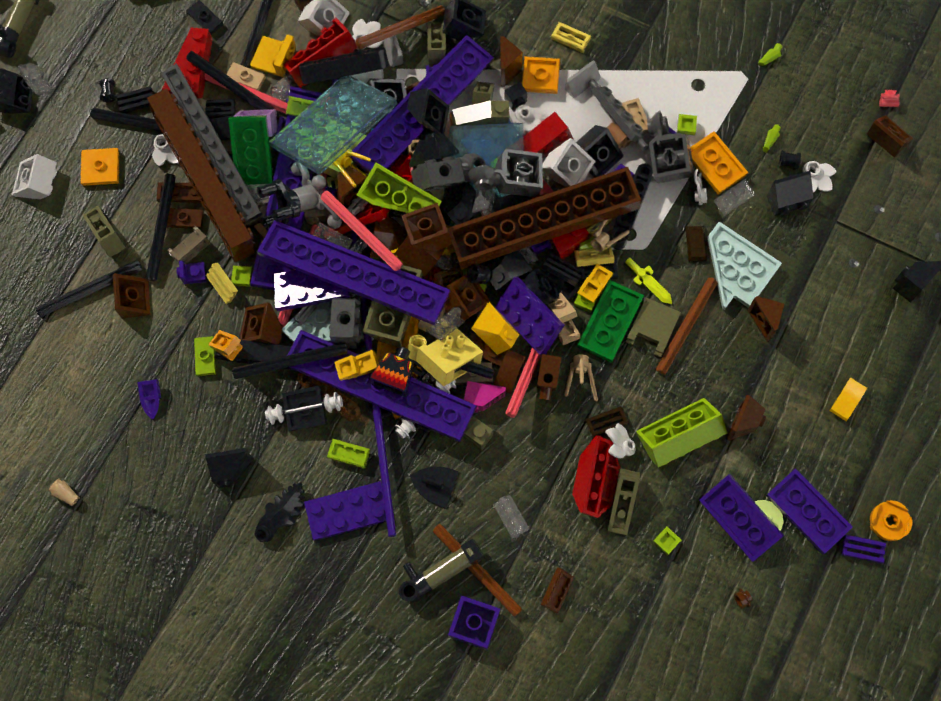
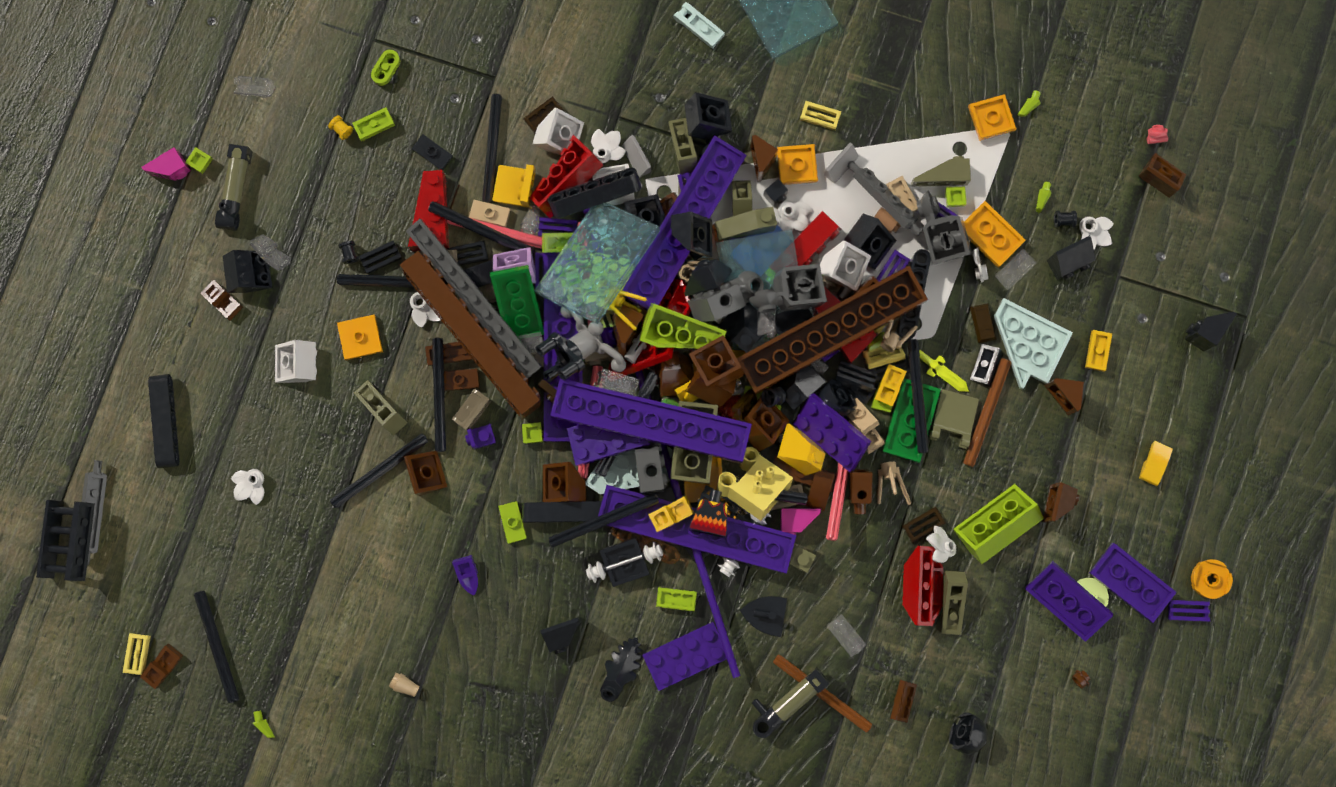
camera: 10 degrees left, 10 degrees up
light yellow tile [206,263,238,304] -> none
light orange slope [208,330,243,361] -> none
coral axle [321,191,403,271] -> none
dark orange axle [355,5,445,49] -> none
clear hinge [426,307,465,340] -> none
dark purple brick [448,595,500,650] -> none
lime plate [653,526,681,556] -> none
none -> black axle [907,339,929,454]
none -> olive slope [911,156,971,187]
none -> black cylinder [949,712,987,754]
none -> light orange plate [968,94,1016,141]
none -> black slope [970,344,1004,387]
none -> yellow plate [1085,330,1112,372]

